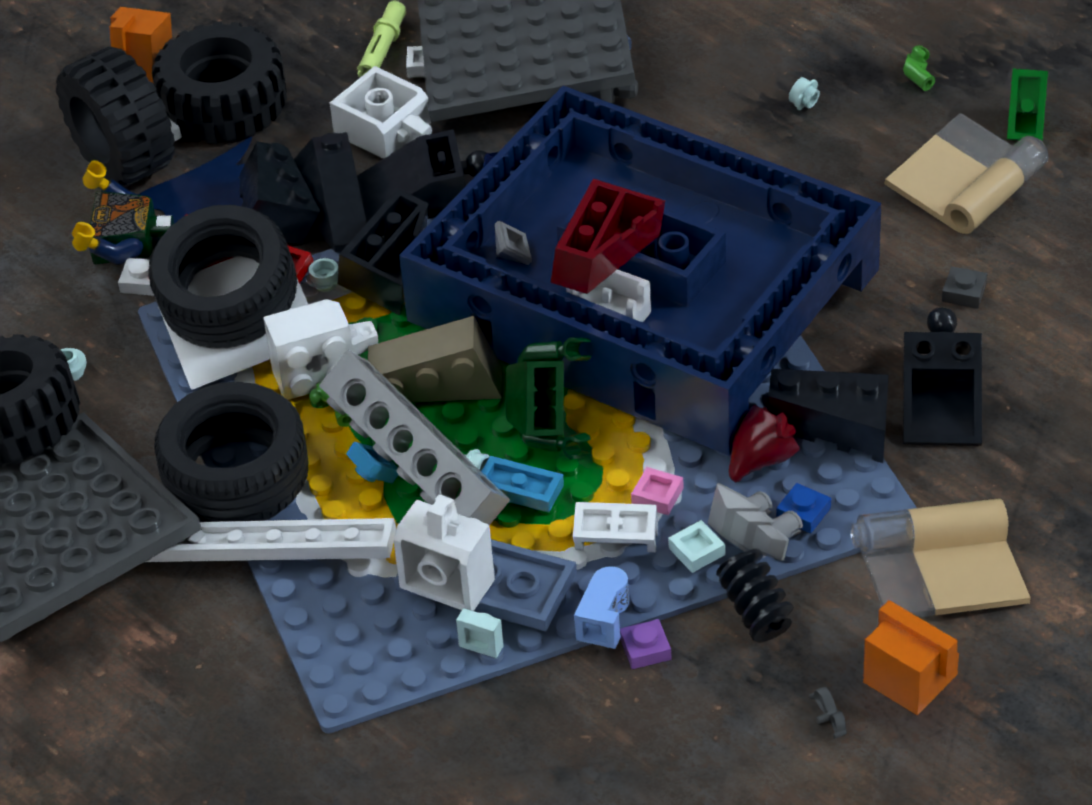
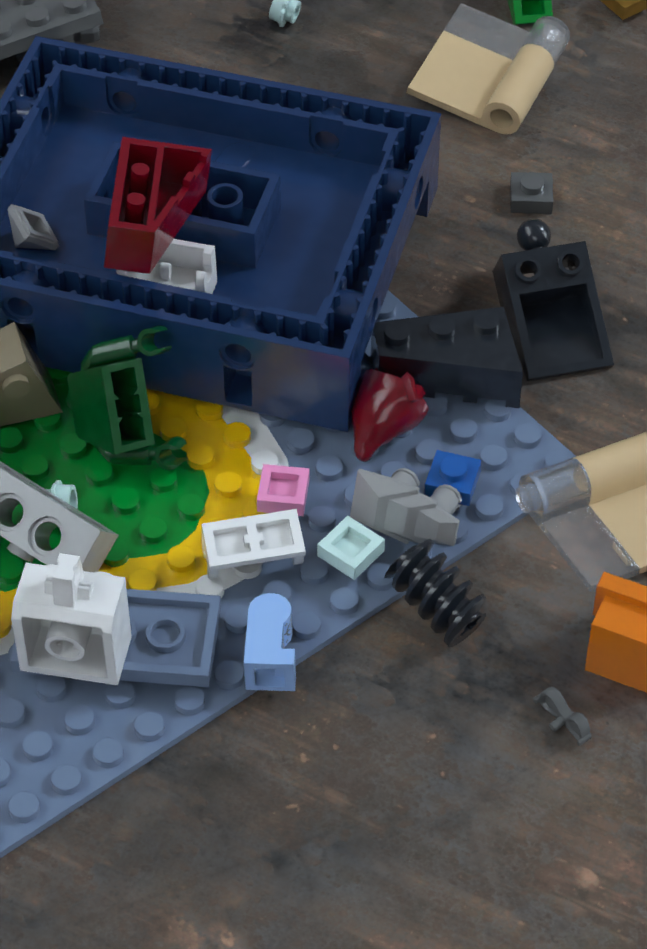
camera: 20 degrees left, 5 degrees up
light aqua plate [456,608,503,658] -> none
dark azure plate [481,456,564,512] -> none
medium lavender plate [620,619,671,669] -> none

